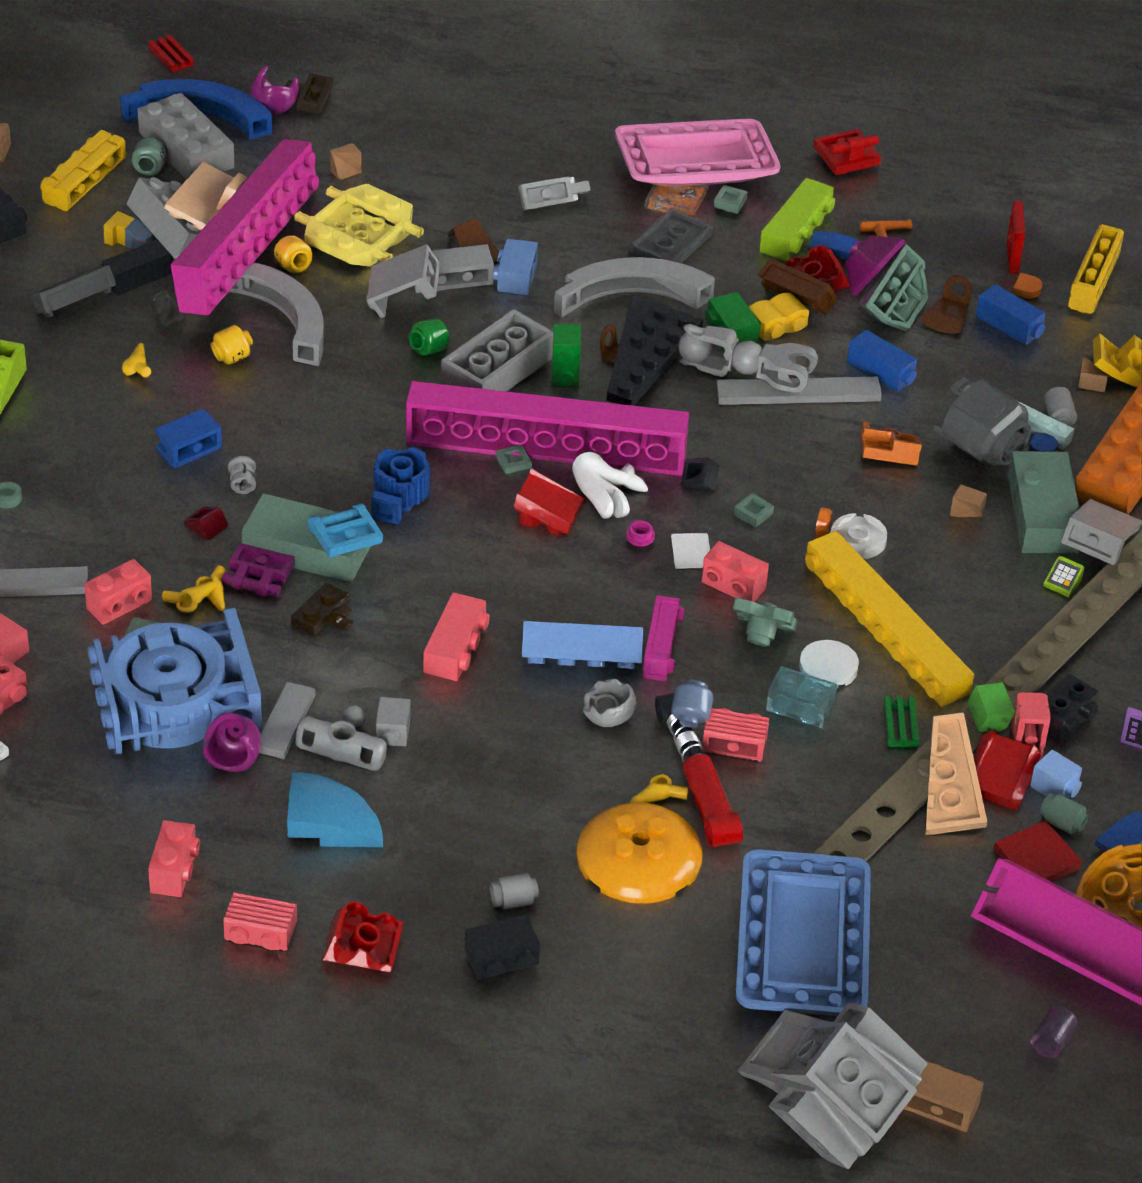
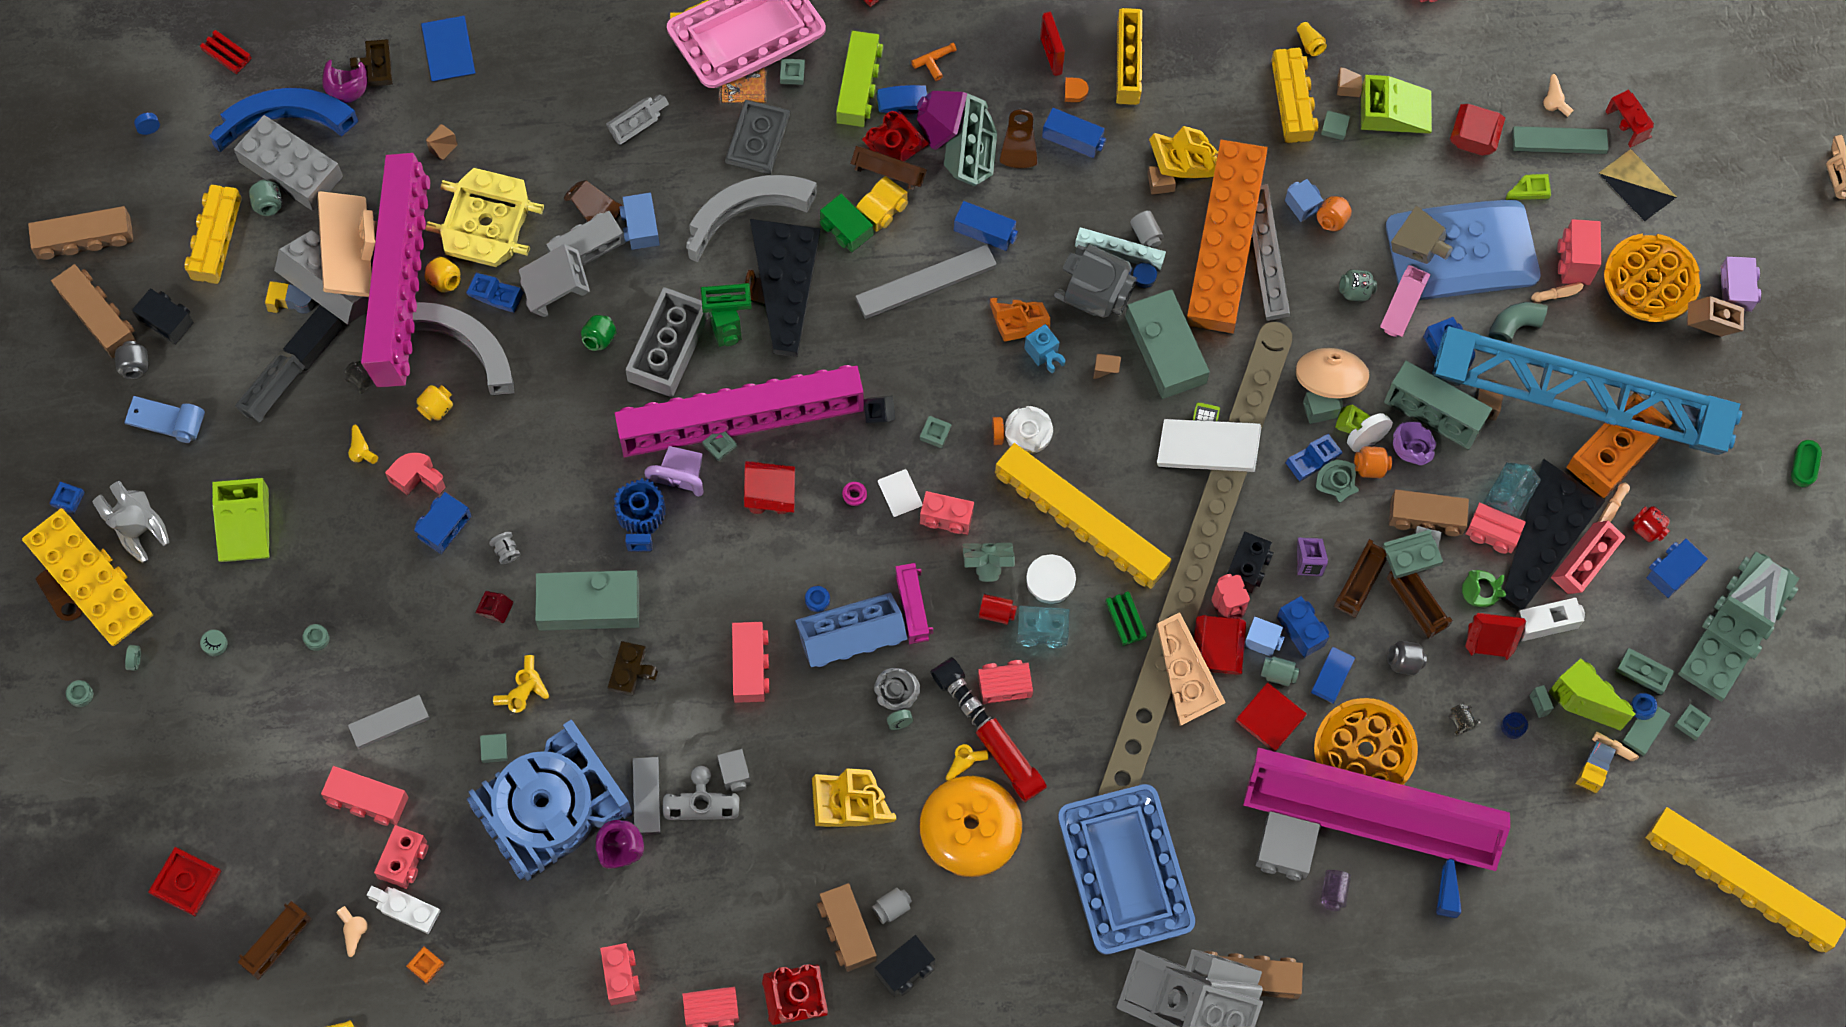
camera: 20 degrees left, 25 degrees up
coral brick [84,559,152,625] -> none
magenta plate [222,543,295,597] -> none
dark azure brick [287,772,383,847] -> none
dark azure plate [307,503,383,558] -> none
white piece [572,452,648,519] -> none
sand blue head [671,680,714,728] -> none
light grey piece [678,324,818,393] -> none
bright green brick [967,682,1015,733] -> none
light grey panel [1061,499,1142,565] -> none
none -> blue tile [134,113,160,135]
none -> coral brick [385,453,446,495]
none -> blue sticker [421,16,475,81]
none -> blue slope [466,273,524,313]
none -> lavender piece [644,446,704,497]
none -> green tile [701,283,752,313]
none -> blue tile [805,586,830,612]
none -> yellow slope [812,769,896,827]
none -> medium nougat brick [817,883,877,972]
none -> sand green tile [887,710,913,730]
none -> red brick [979,594,1017,625]
none -> dark azure brick [1024,324,1065,373]
none -> white tile [1157,419,1262,472]
none -> light grey piece [1255,811,1320,881]
none -> blue brick [1276,596,1329,658]

